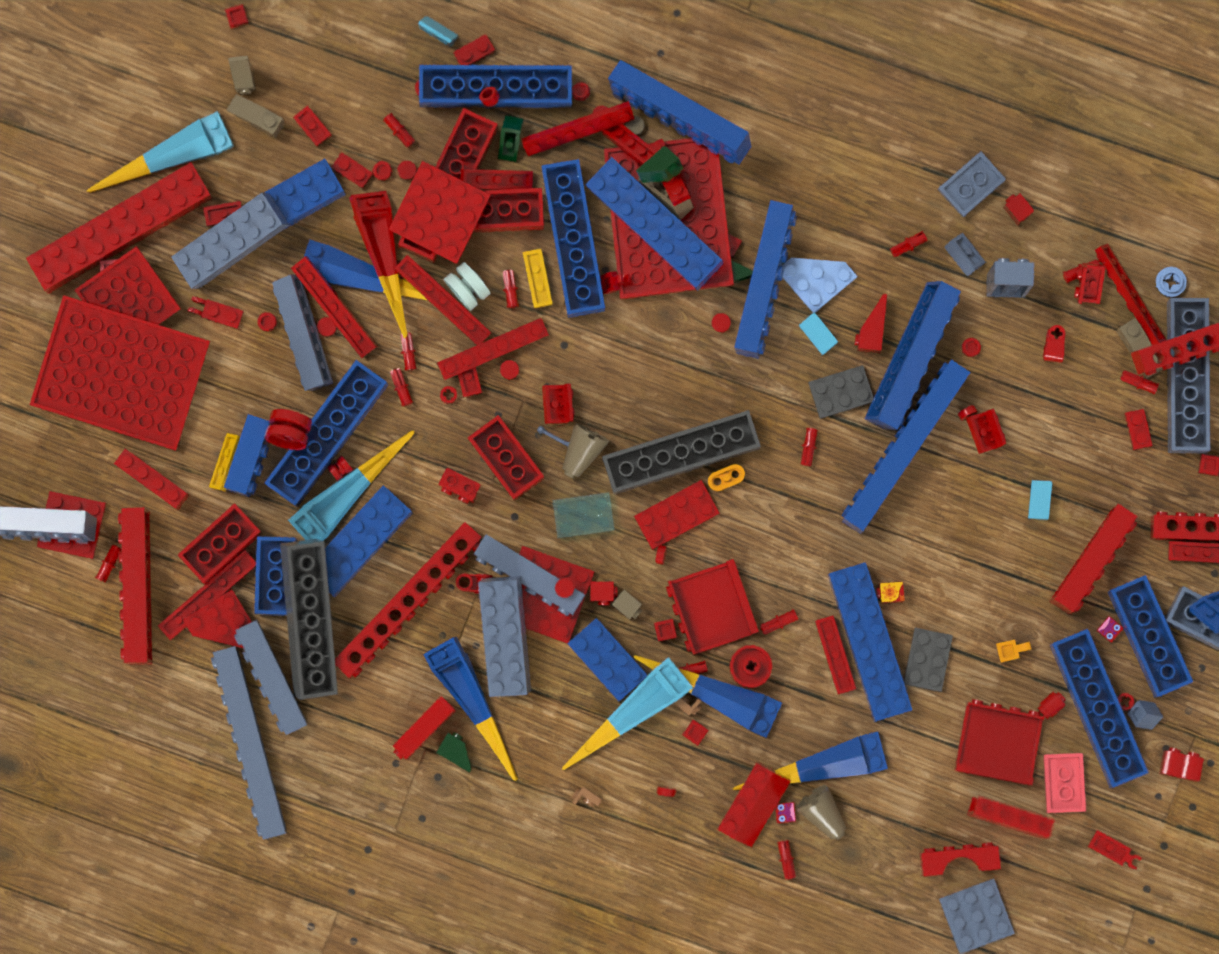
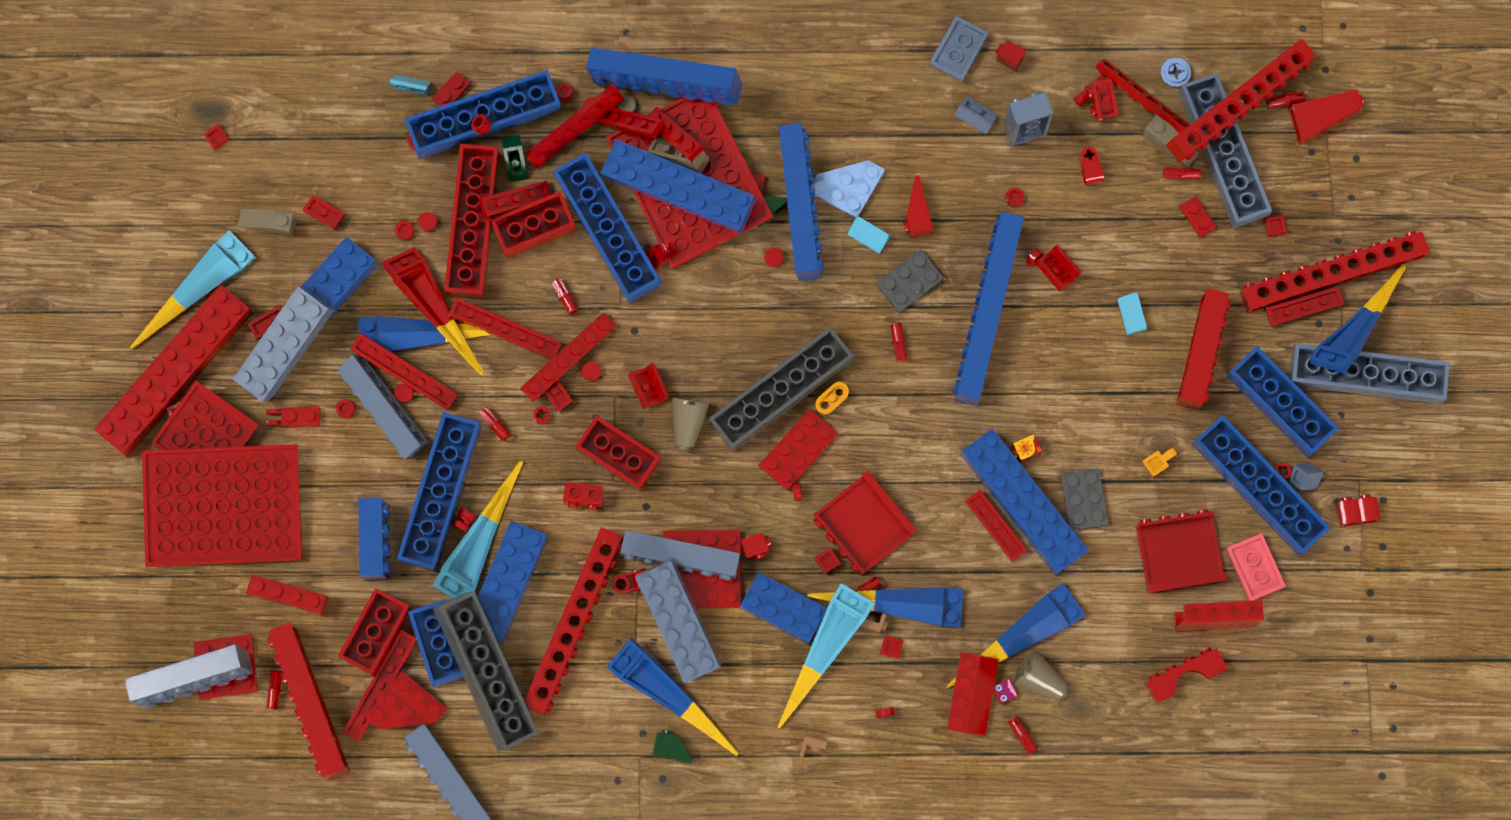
camera: 20 degrees left, 5 degrees down
yellow plate [209,433,241,492] -> none
dark tan slope [228,56,256,95] -> none
sand blue brick [234,620,308,735] -> none
red wheel [264,409,312,450] -> none
red plate [331,152,373,190] -> none
red axle [383,113,415,148] -> none
red plate [389,161,491,264] -> none
red slope [393,696,456,760] -> none
red axle [400,332,417,371] -> none
light aqua wheel [443,262,491,311] -> none
yellow plate [523,249,553,309] -> none
sand blue hinge [537,426,569,447] -> none
clear light blue plate [552,492,615,539] -> none
red tile [555,578,574,598] -> none
dark tan brick [612,590,642,620] -> none
dark green slope [636,146,683,183] -> none
red wheel [729,645,772,689] -> none
red axle [760,609,798,635] -> none
blue brick [864,281,961,430] -> none
red axle [890,231,928,257] -> none
sand blue plate [939,879,1015,954] -> none
red brick [1037,691,1066,720] -> none
red plate [1087,830,1142,870] -> none
tile [1096,616,1124,643] -> none

